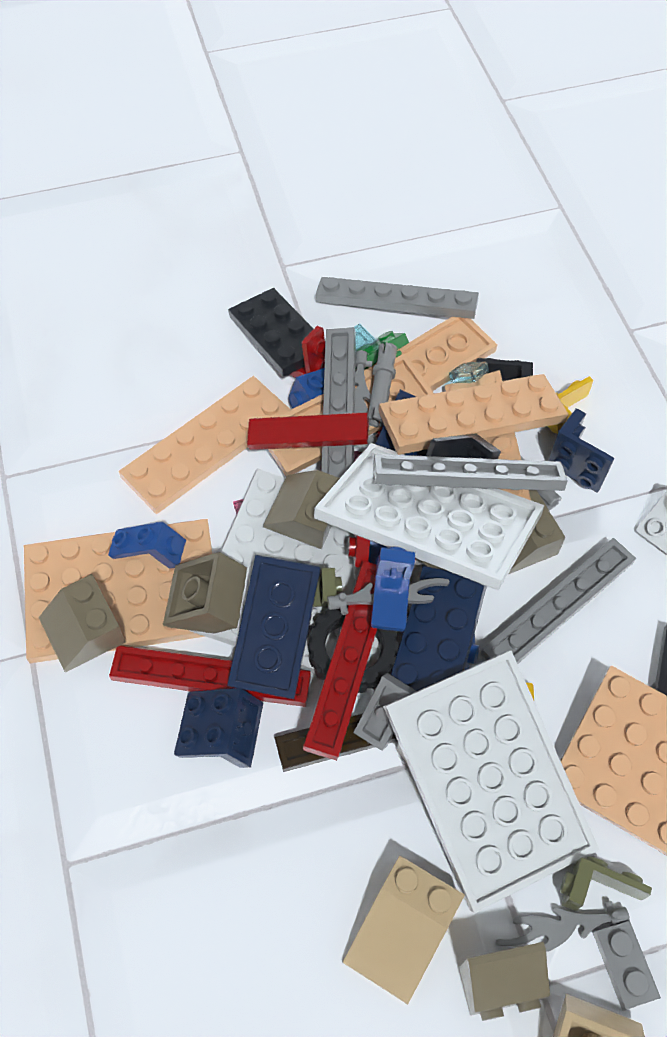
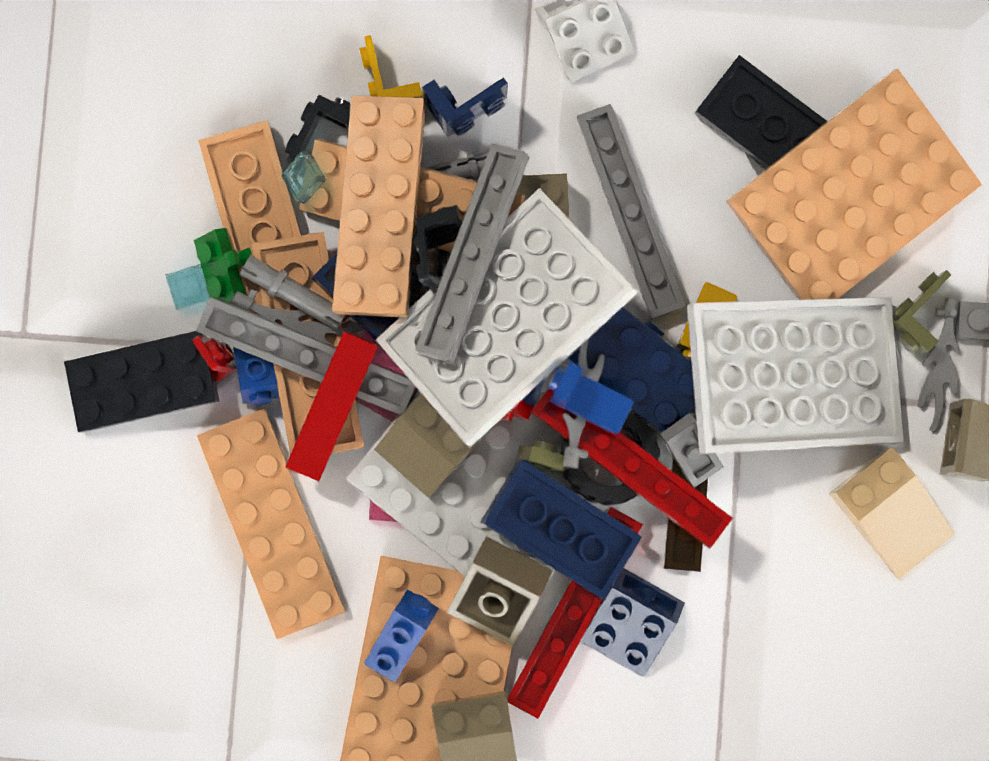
camera: 70 degrees left, 25 degrees up
light grey plate [315,276,479,319] -> none

